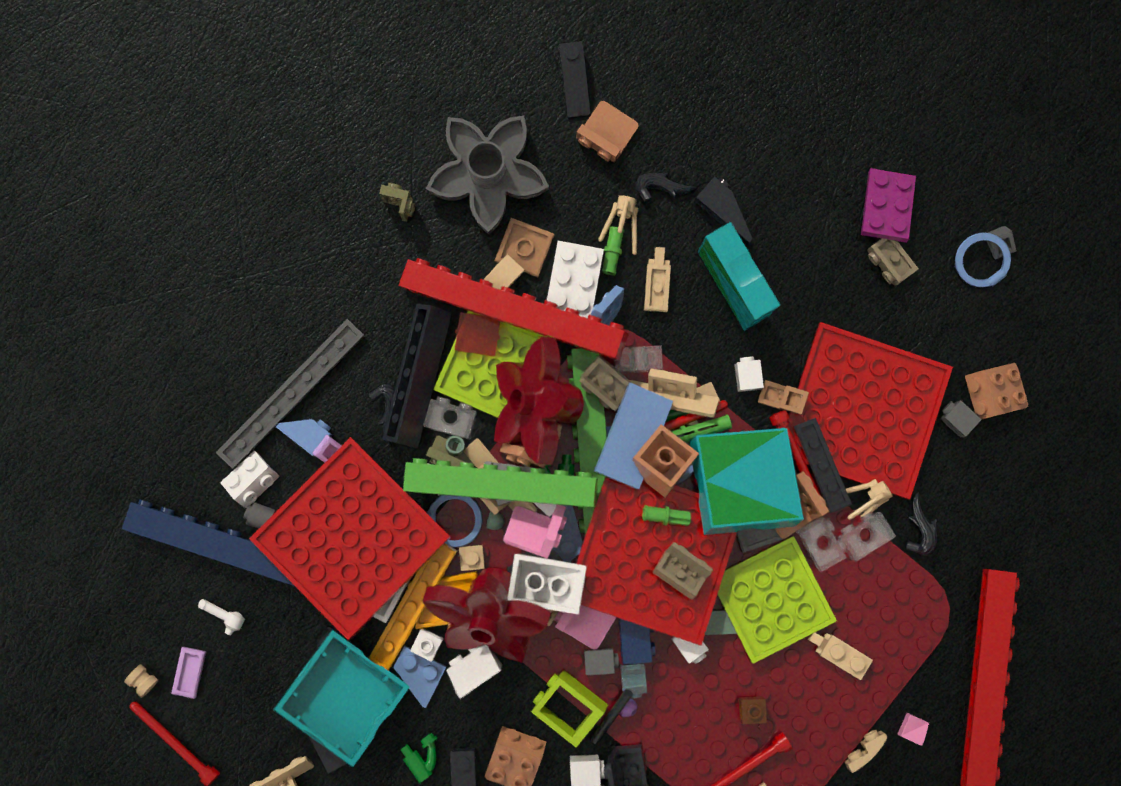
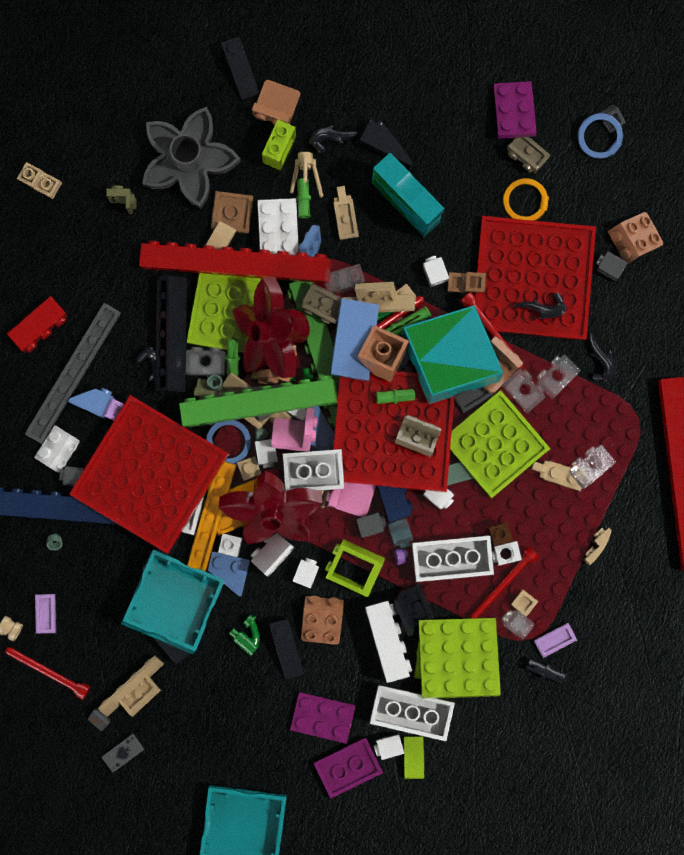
camera: 15 degrees left, 0 degrees up
white piece [198,599,245,635] -> none
clear red piece [455,312,500,356] -> none
black bar [590,689,633,744] -> none
black tile [793,417,852,513] -> none
tan plant [846,479,893,520] -> none
bright pink slope [898,713,929,746] -> none
none -> red brick [7,296,68,353]
none -> tan slope [17,162,62,199]
none -> sand green hinge [47,533,62,550]
none -> bright green axle [225,338,240,376]
none -> white brick [255,439,278,468]
none -> lime window [262,119,296,171]
none -> white brick [293,558,319,588]
none -> white brick [412,536,494,582]
none -> white brick [492,541,522,566]
none -> light orange piece [503,178,549,221]
none -> black piece [514,293,567,320]
none -> clear brick [568,444,616,489]

